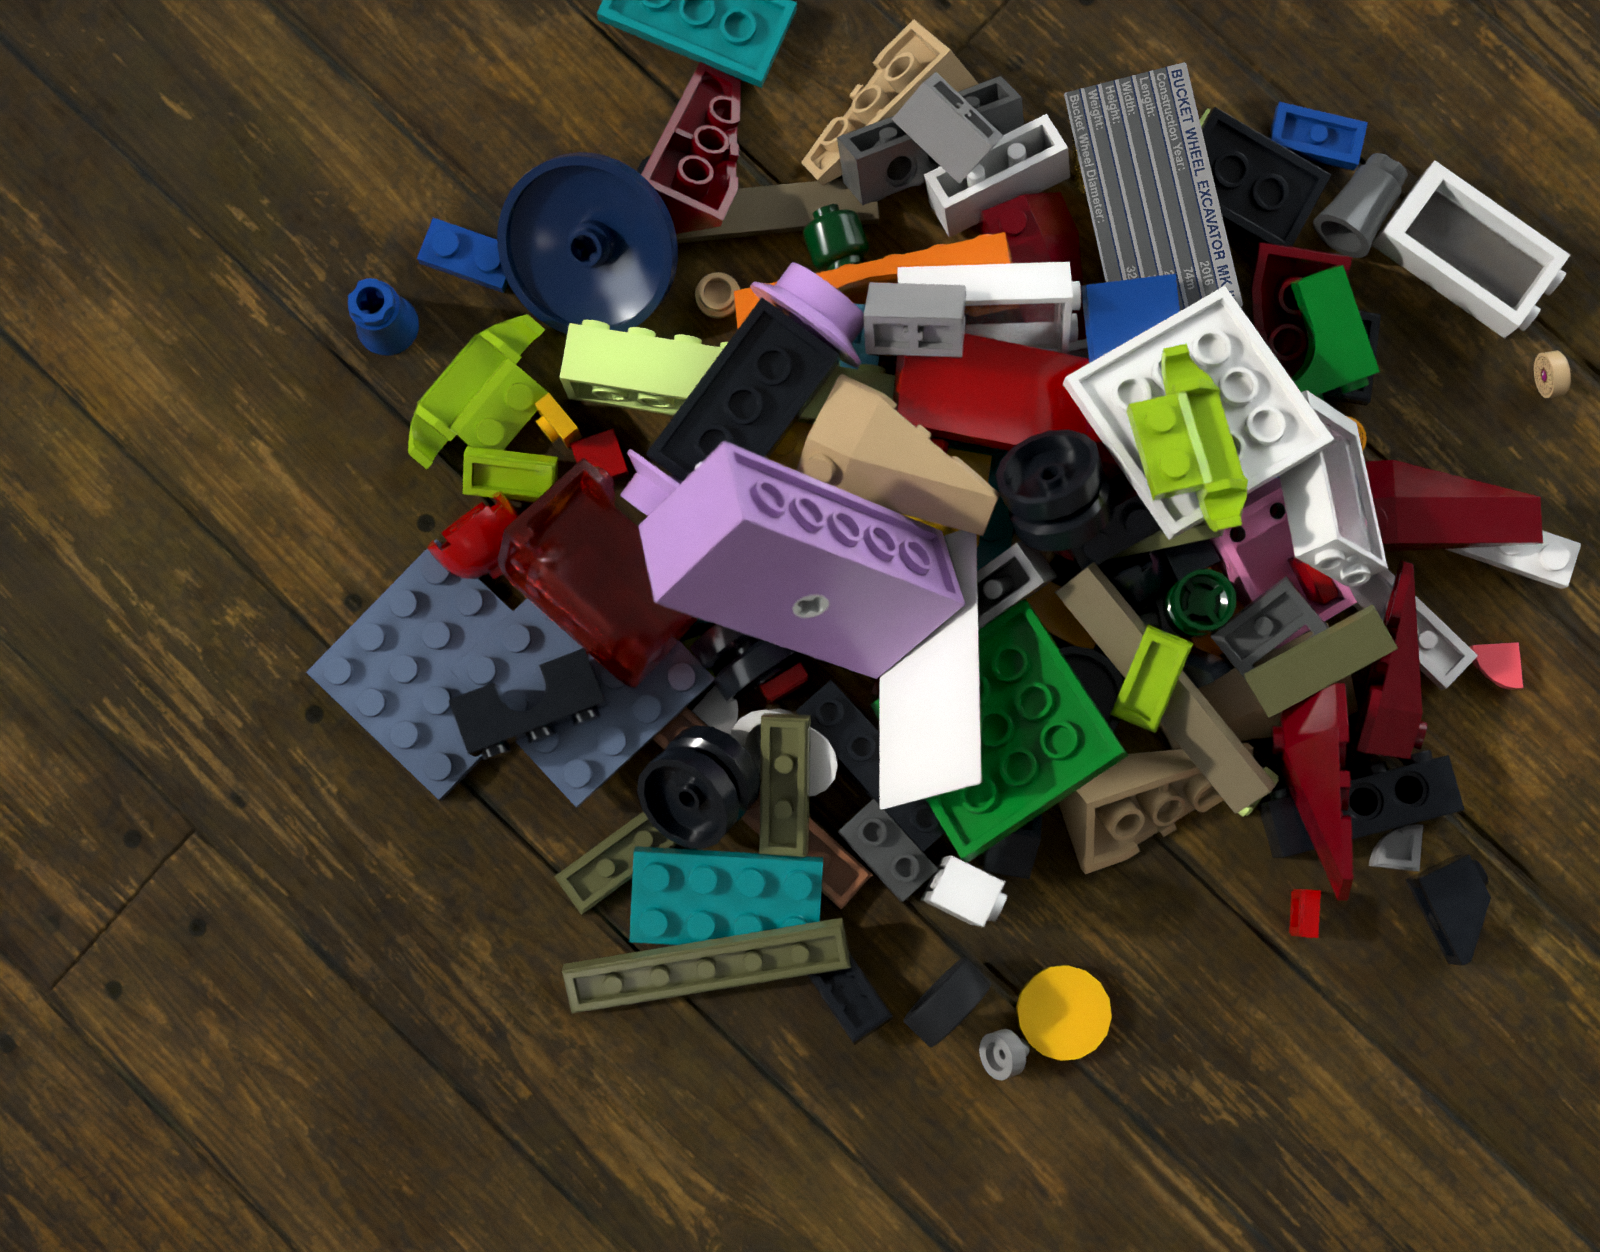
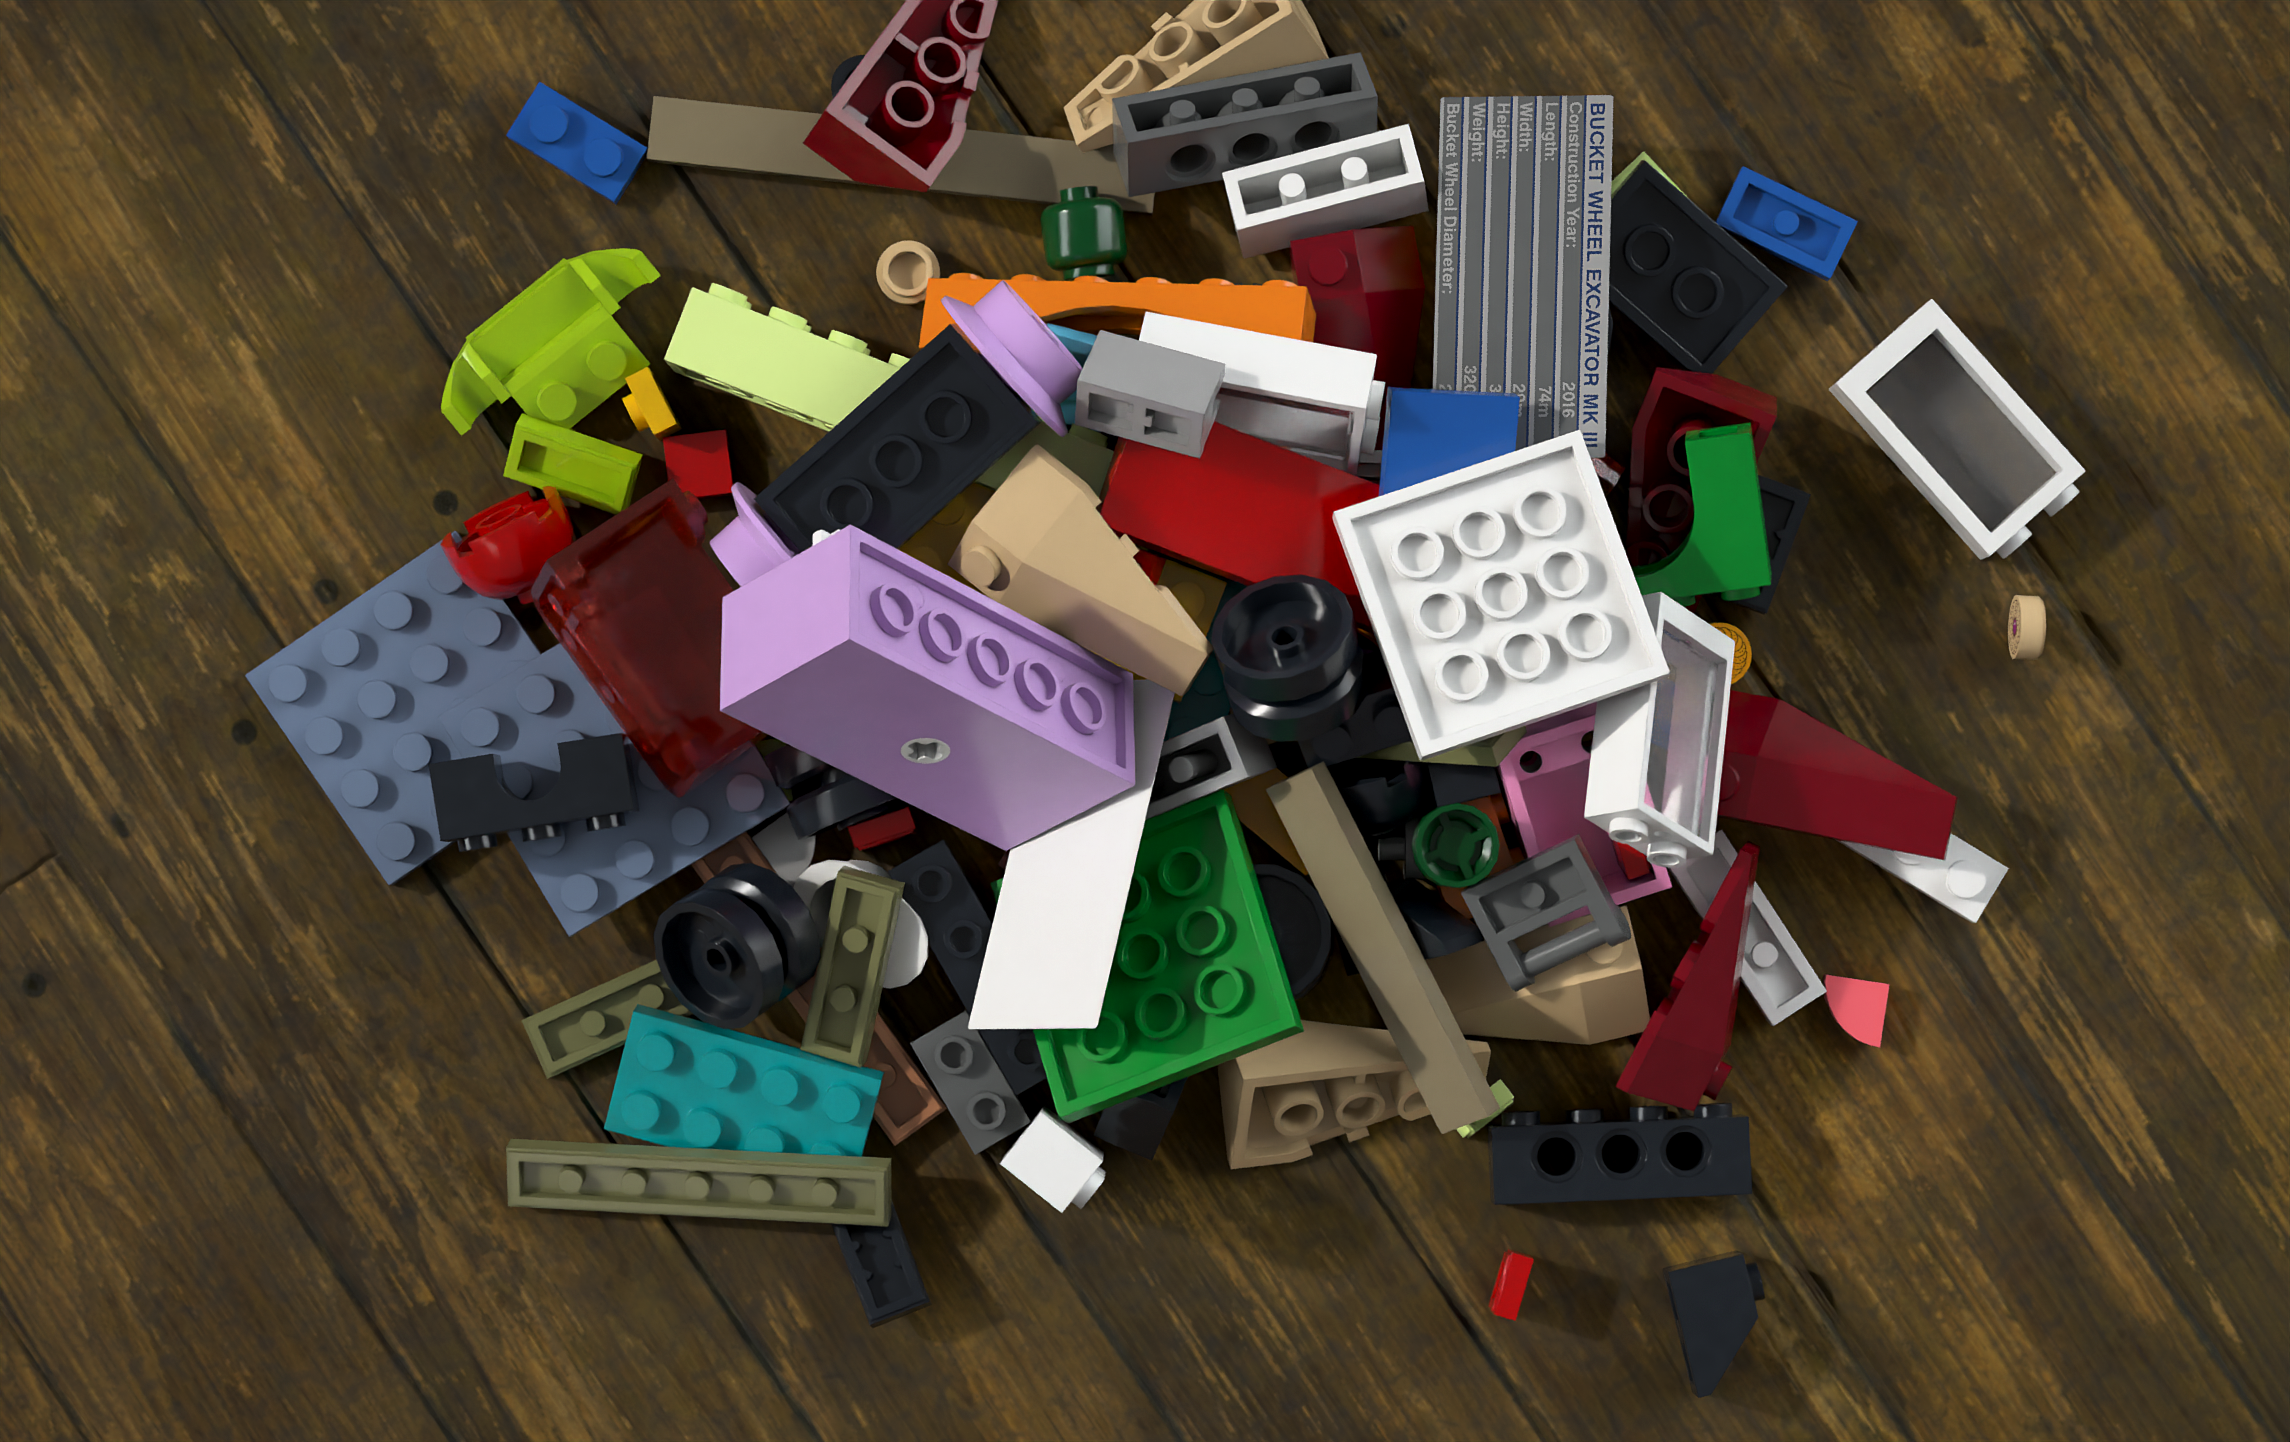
camera: 15 degrees right, 5 degrees up
blue plant [348,278,419,356] -> none
dark blue dish [497,152,678,334] -> none
light grey hinge [891,72,1003,184] -> none
black tyre [903,957,992,1048] -> none
light grey tile [979,1029,1030,1080] -> none
yellow tile [1016,965,1112,1061] -> none
lime tile [1110,625,1193,733] -> none
lime plate [1126,343,1248,532] -> none
olive tile [1244,604,1398,718] -> none
dark red wedge [1271,683,1353,901] -> none
dark grey plant [1313,153,1408,258] -> none
light grey tile [1369,824,1423,872] -> none

